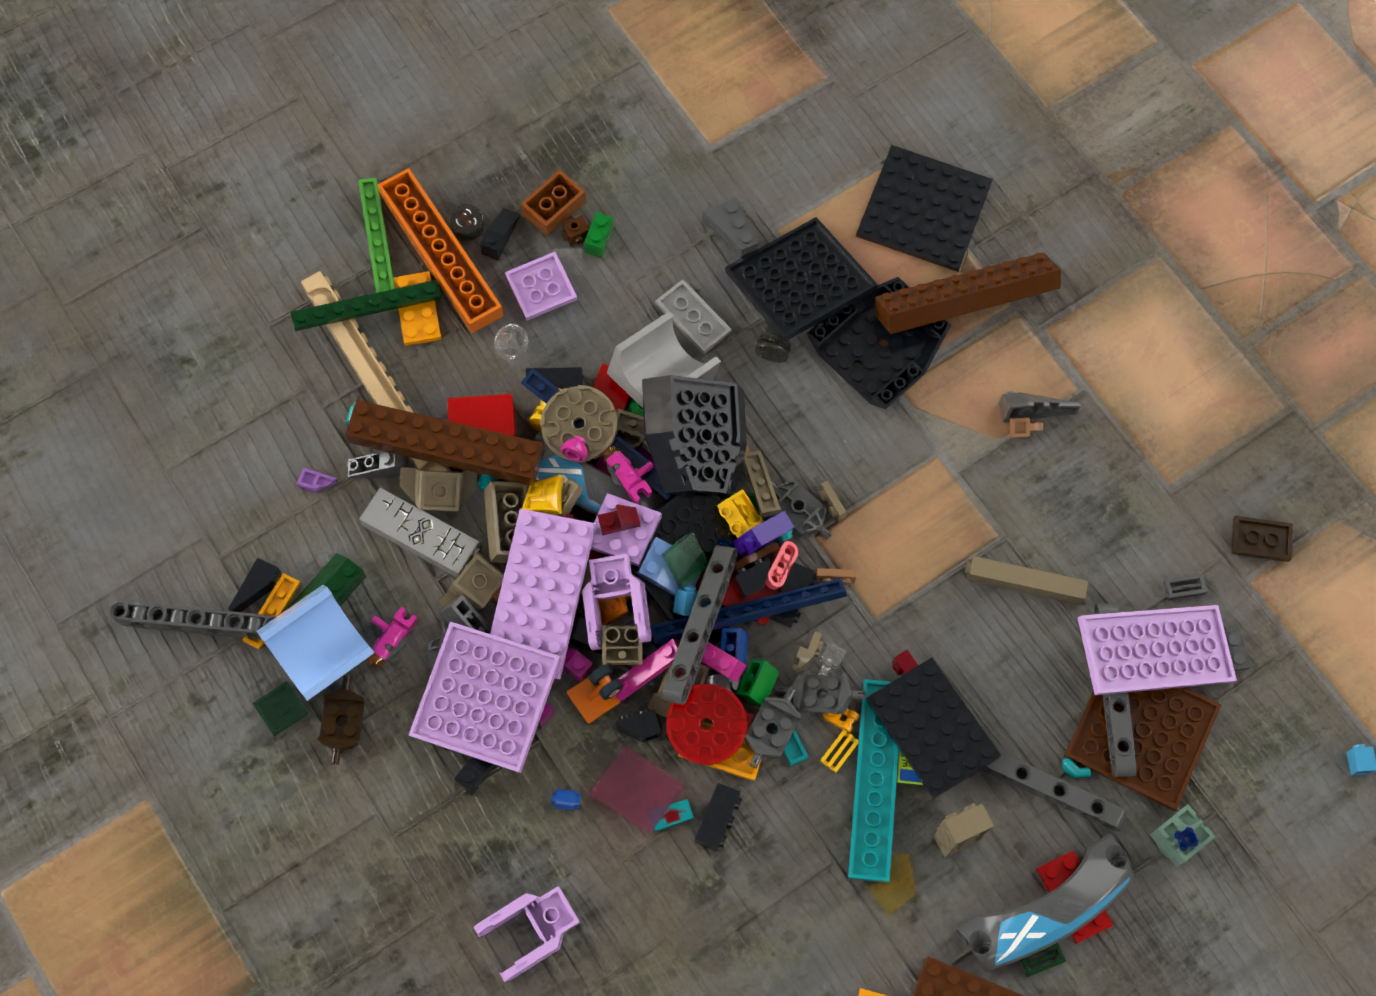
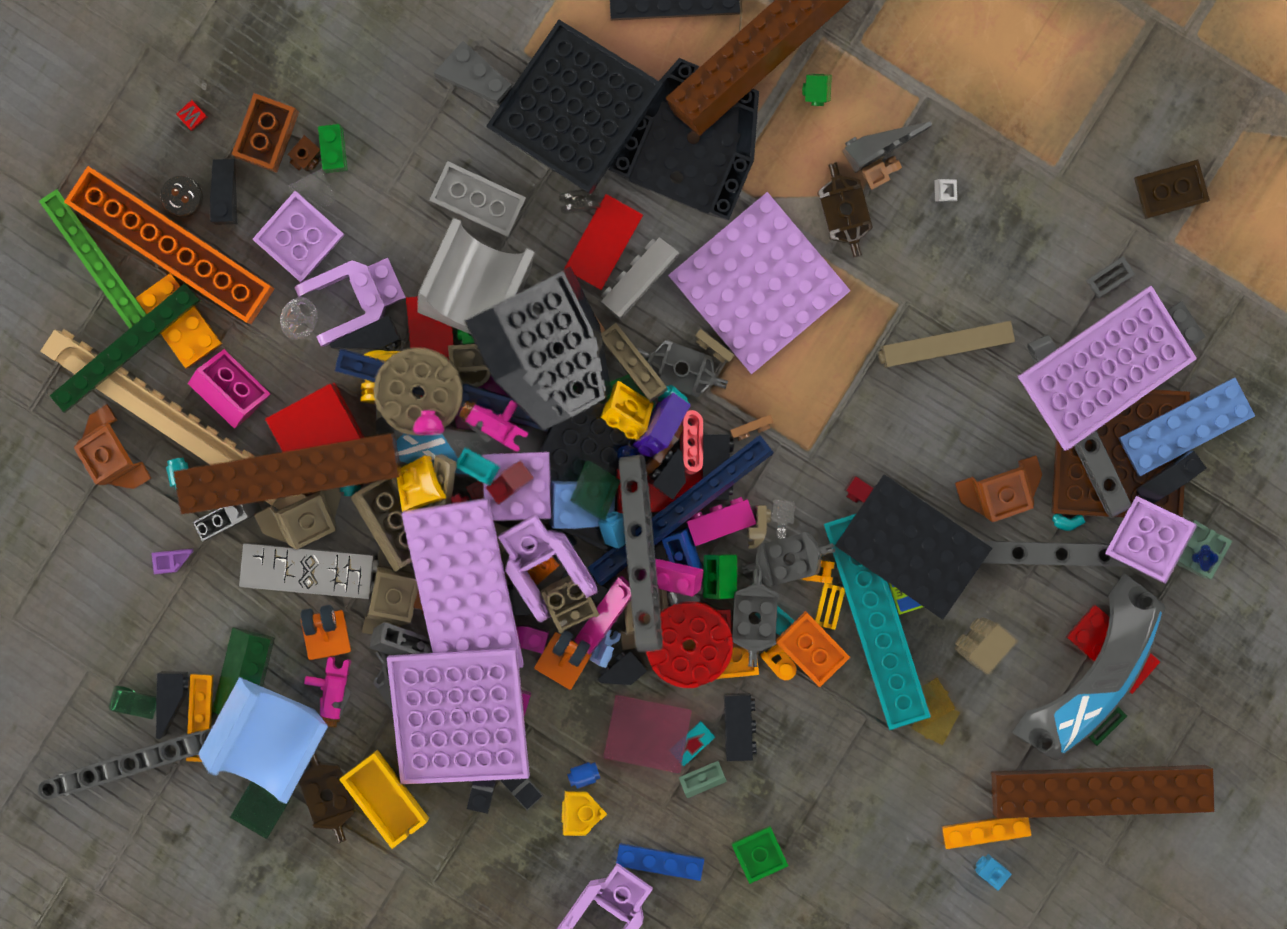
camera: 20 degrees left, 20 degrees up
none -> dark orange piece [73,404,151,489]
none -> clear green plate [108,686,157,719]
none -> red tile [176,100,207,131]
none -> dark pink slope [188,349,270,429]
none -> lavender plate [294,258,406,347]
none -> orange plate [301,605,351,660]
none -> yellow piece [339,749,429,849]
none -> teal tile [456,447,500,486]
none -> black tile [500,778,543,810]
none -> yellow plate [561,791,607,836]
none -> red tile [564,194,644,291]
none -> light blue plate [589,630,621,668]
none -> light grey slope [601,237,679,320]
none -> blue plate [616,843,704,881]
none -> lavender plate [668,192,850,374]
none -> sand green plate [679,761,727,798]
none -> dark pink brick [686,497,757,546]
none -> green plate [731,826,788,884]
none -> light orange plate [760,643,797,680]
none -> orange plate [775,611,851,688]
none -> green brick [802,74,832,106]
none -> dark brown plate [817,162,873,258]
none -> light grey tile [934,179,957,202]
none -> dark orange piece [955,455,1042,522]
none -> lavender plate [1105,496,1197,584]
none -> medium blue plate [1118,378,1255,476]
none -> black slope [1135,451,1207,504]

